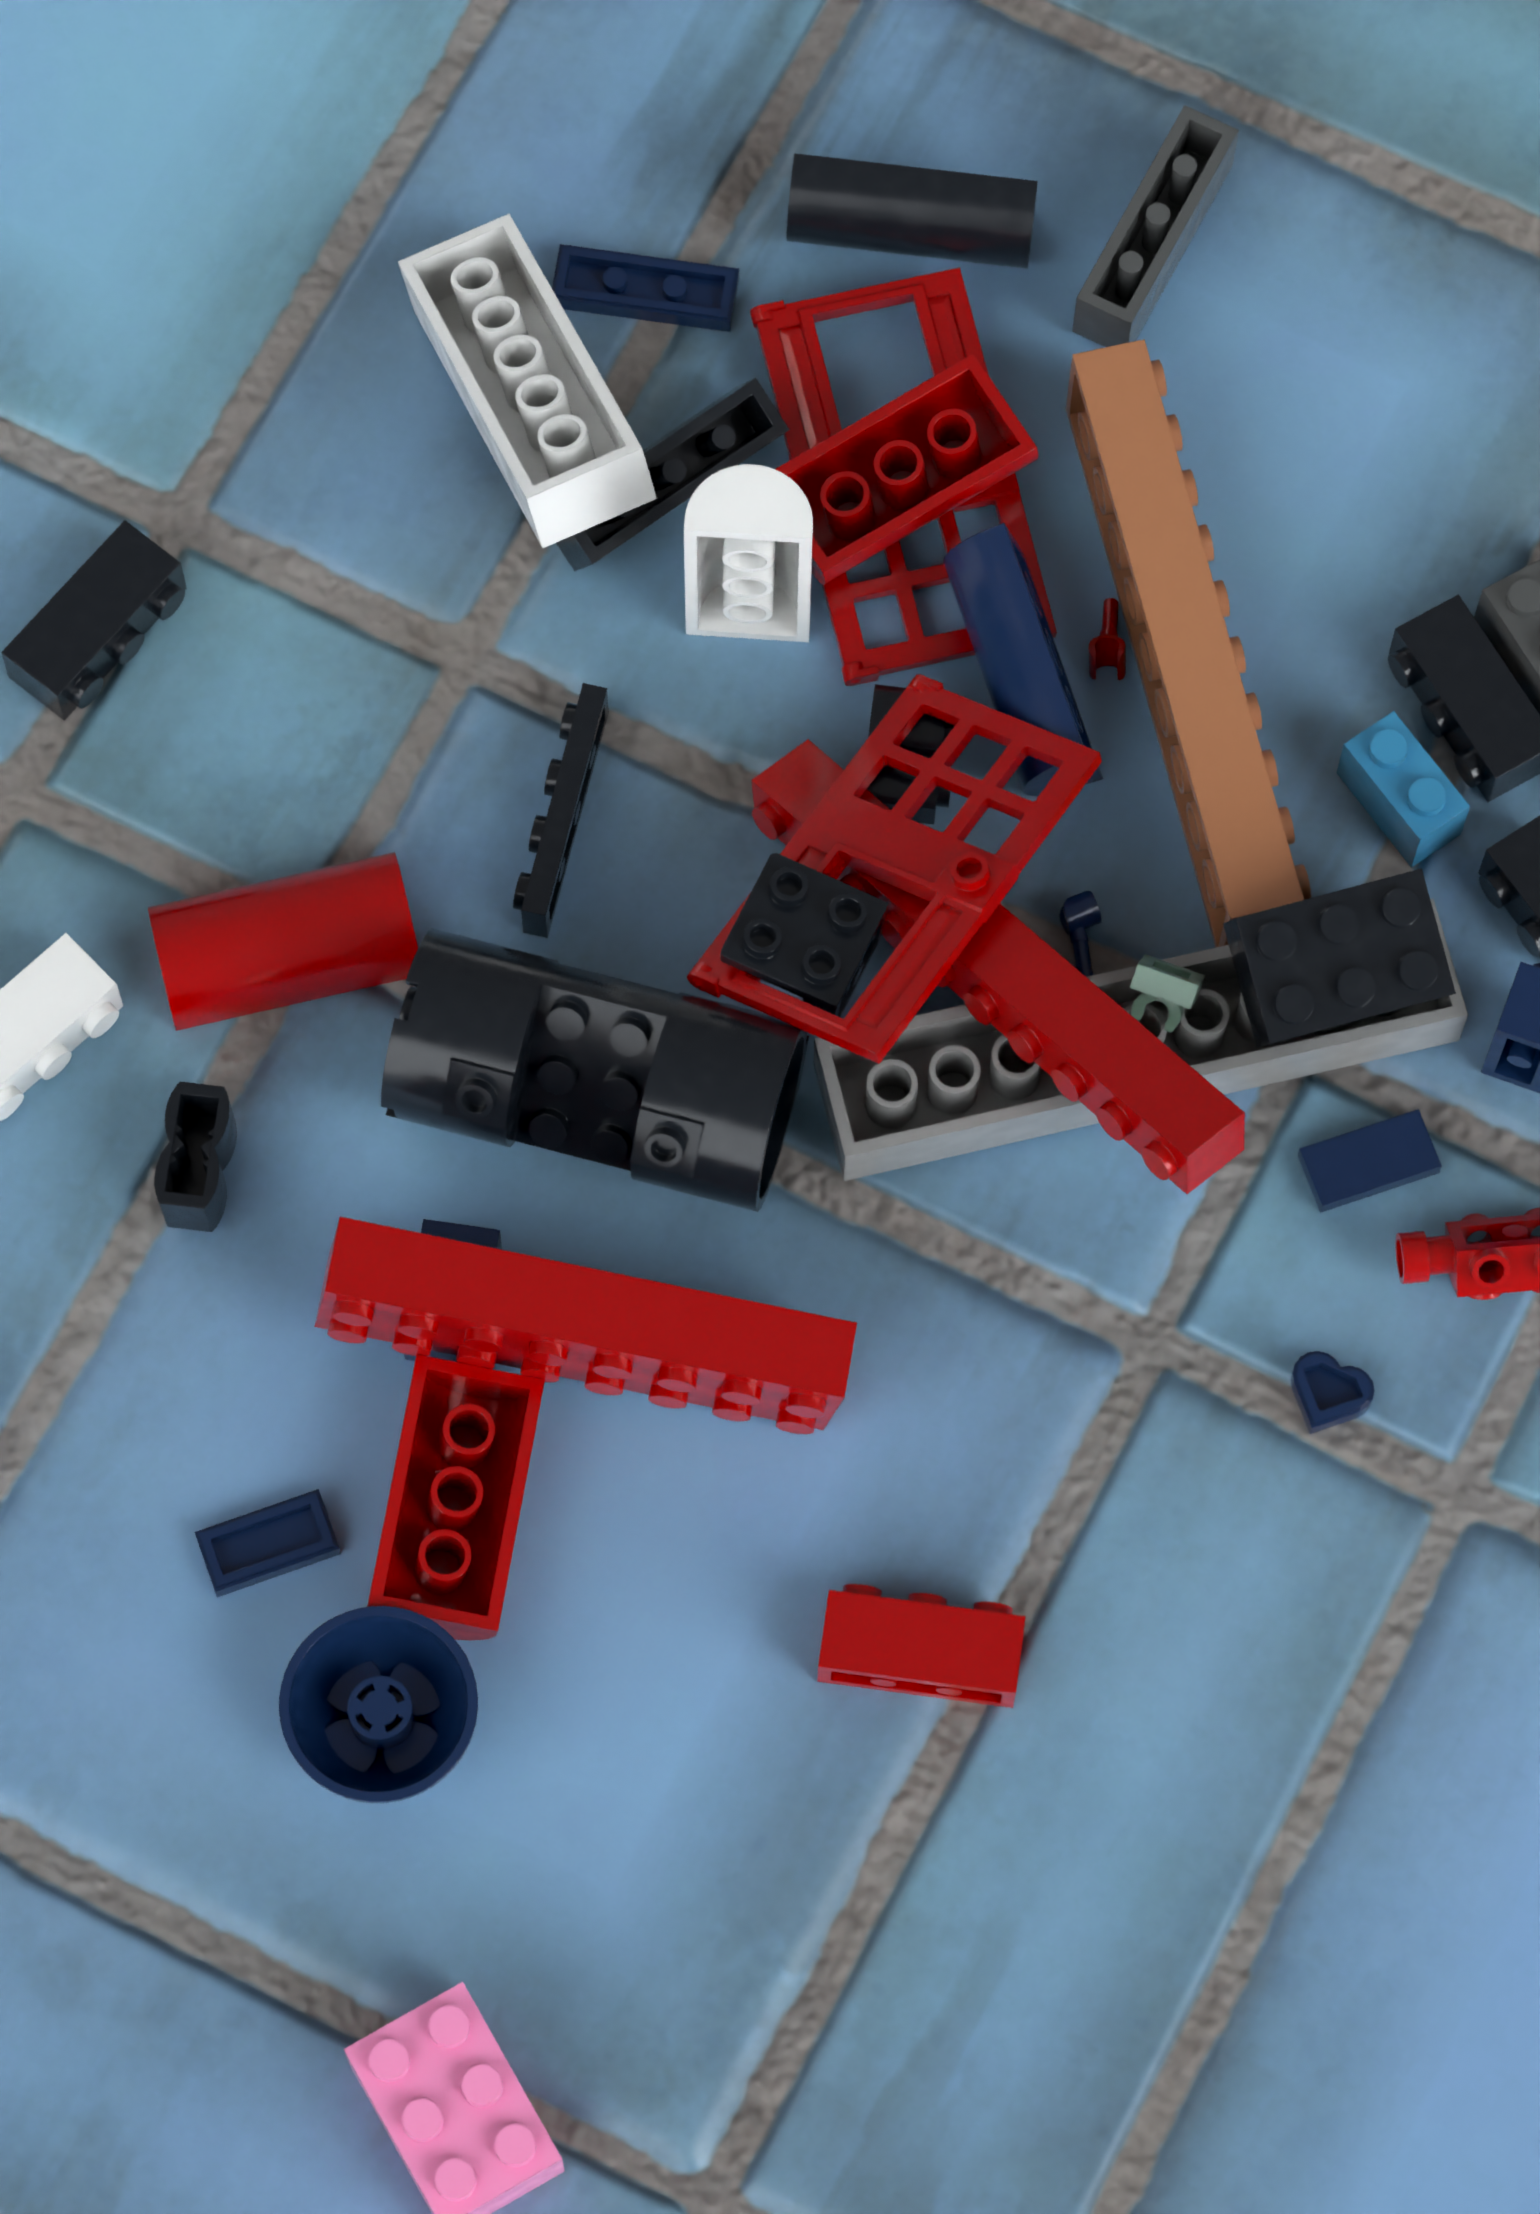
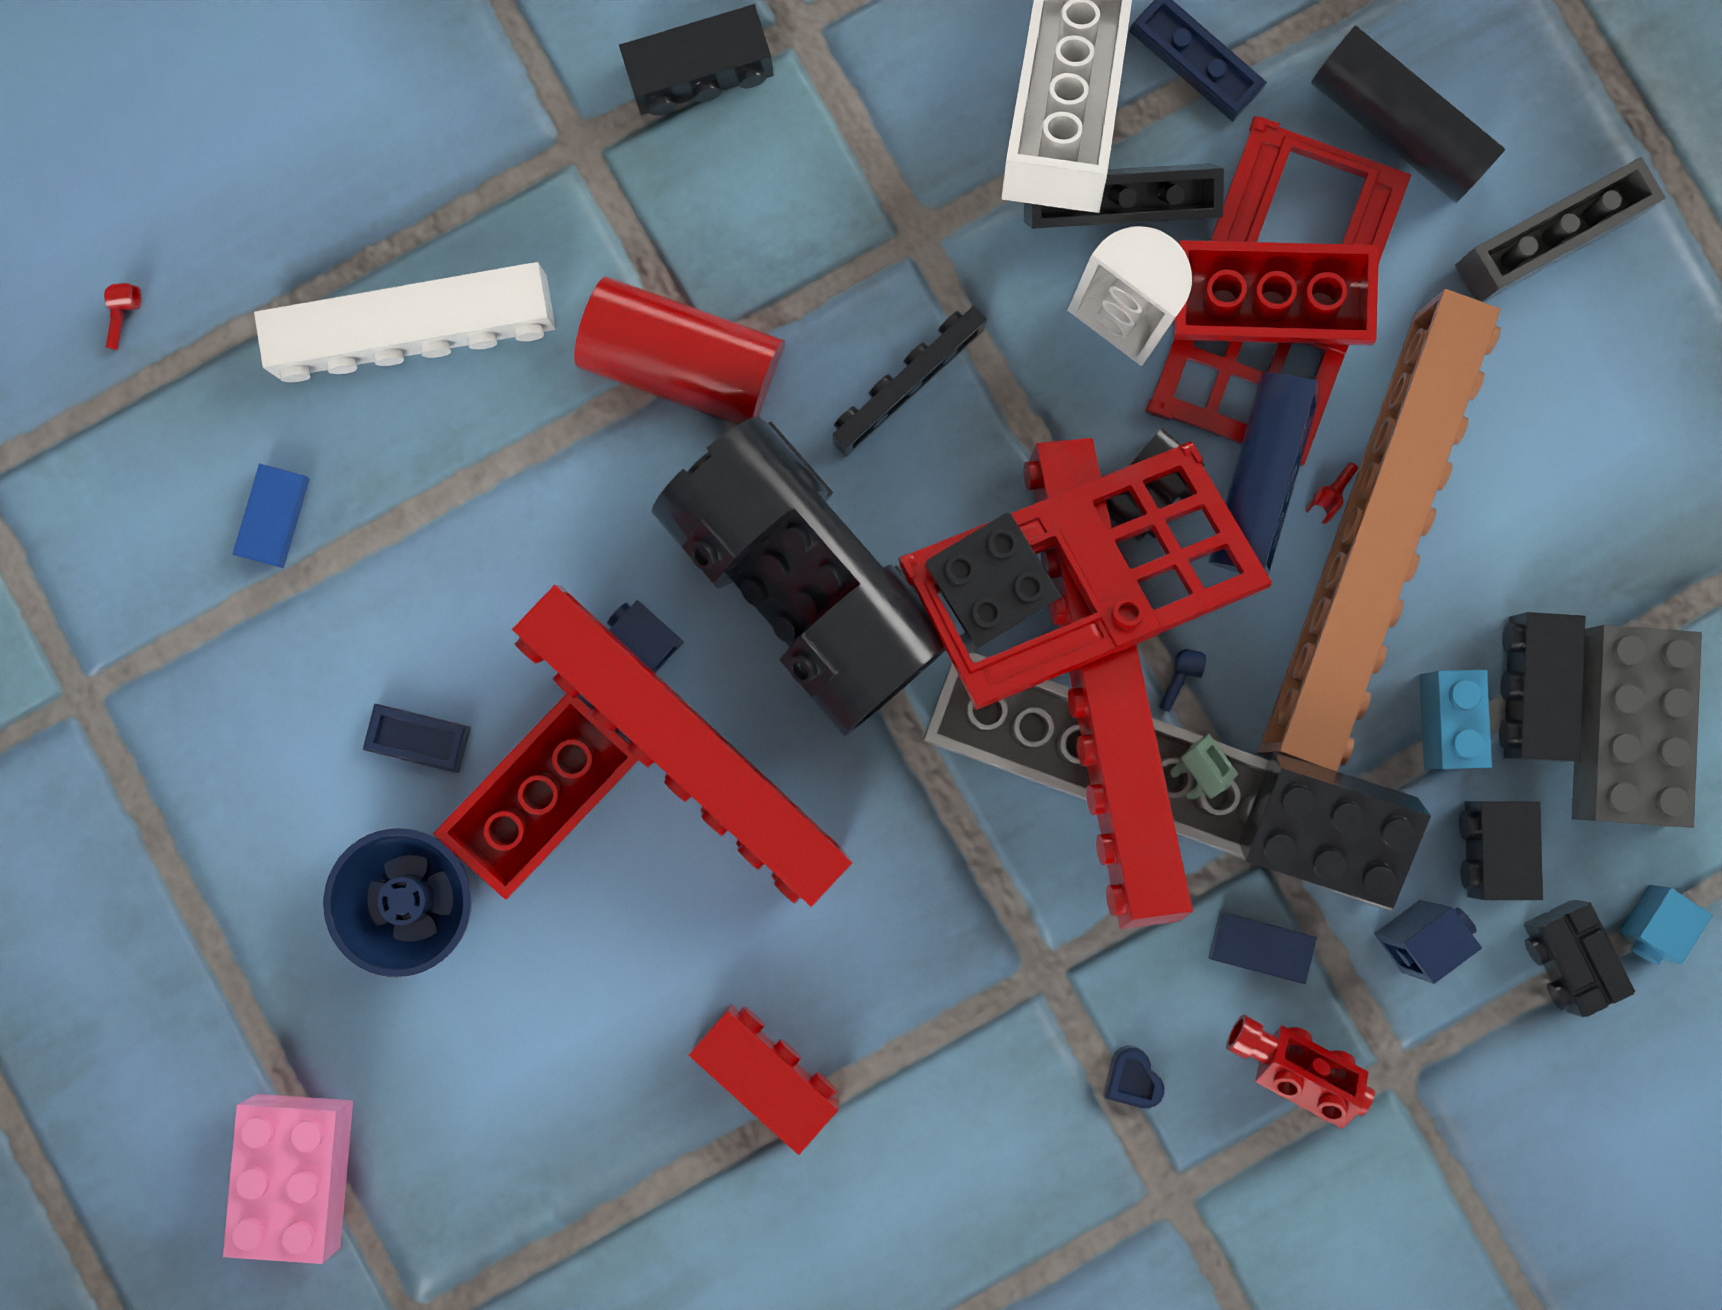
camera: 35 degrees right, 15 degrees up
black brick [154,1082,237,1232] -> none

